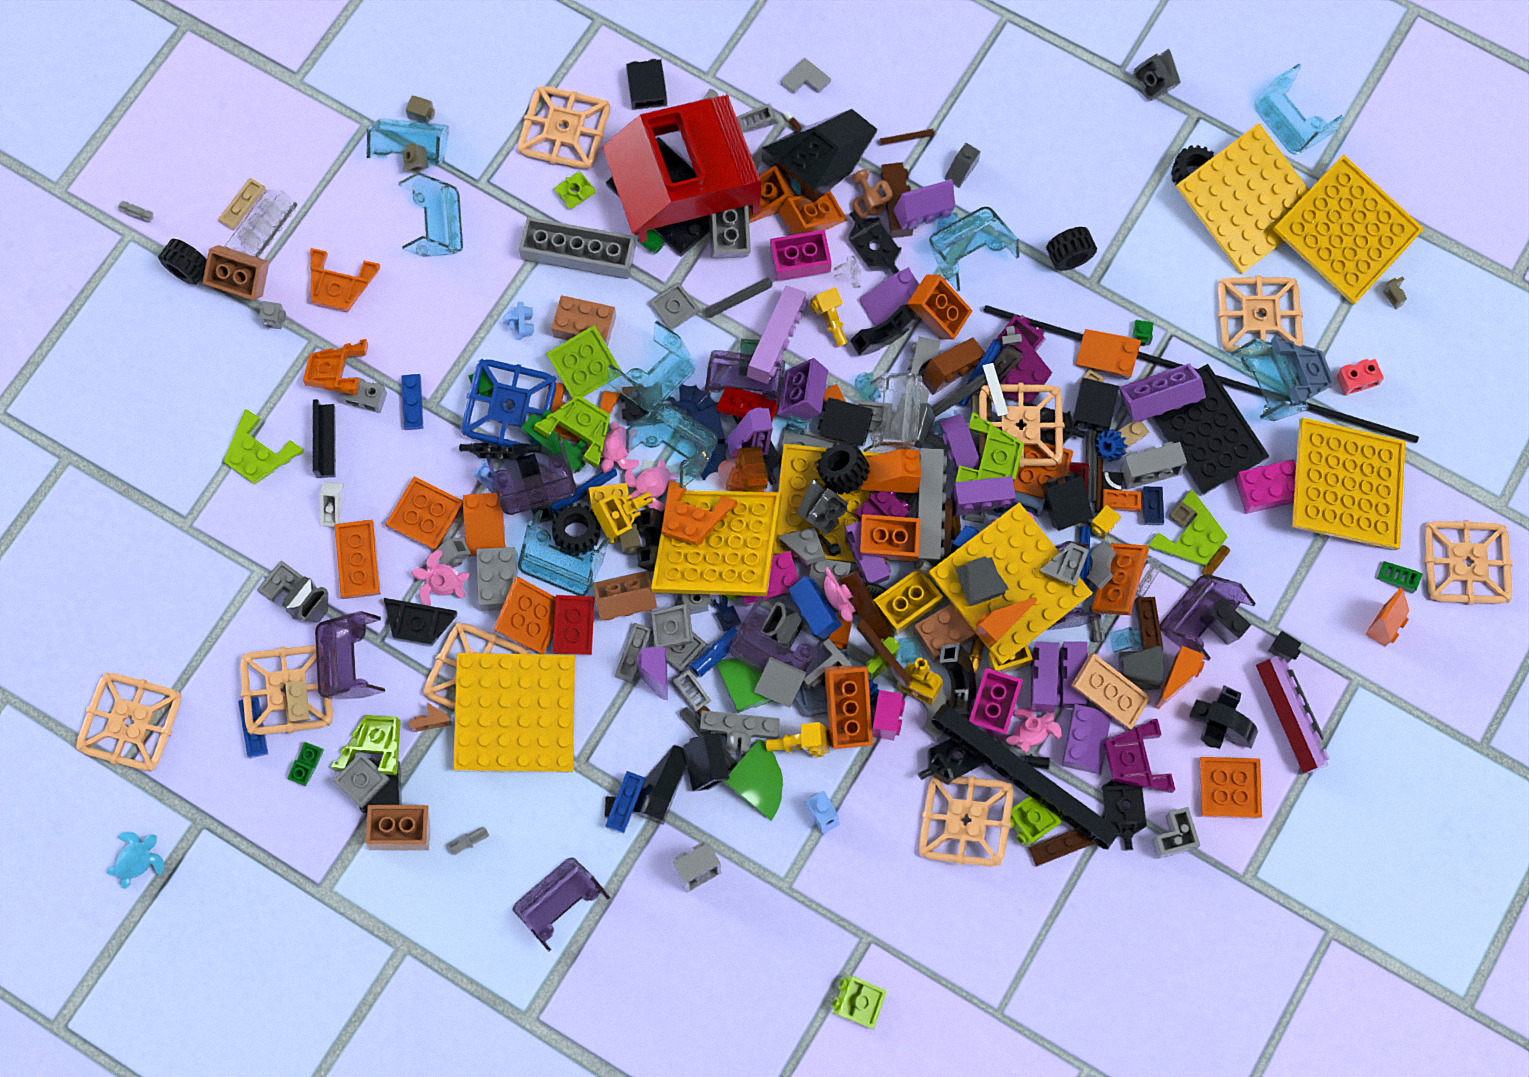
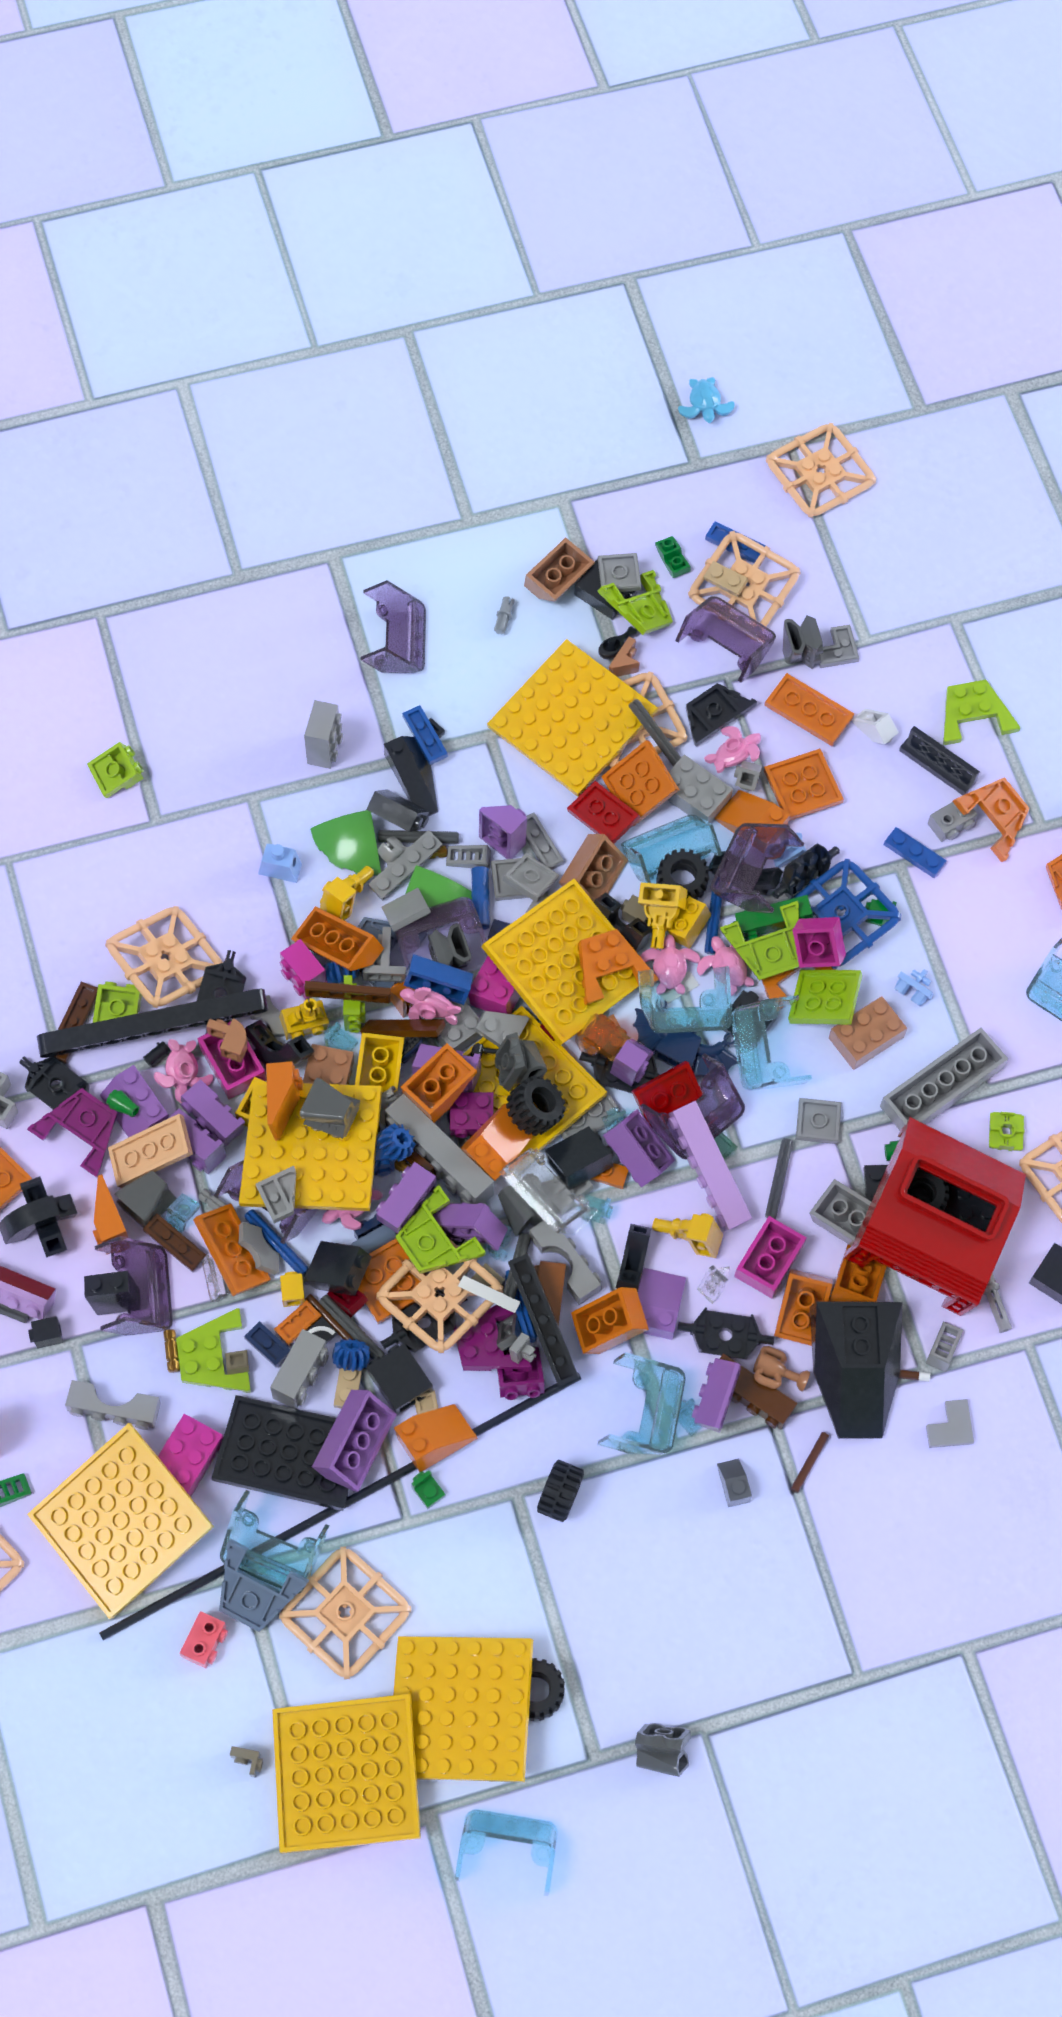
camera: 130 degrees right, 5 degrees down
none -> light grey arch [65,1380,161,1430]
none -> green cone [106,1090,140,1117]
none -> nougat brick [206,1018,248,1063]
none -> blue gear [377,1123,416,1162]
none -> black brick [508,1253,579,1386]
none -> black piece [598,626,638,659]
none -> dark grey axle [629,699,681,766]
none -> dark pink brick [793,917,846,968]

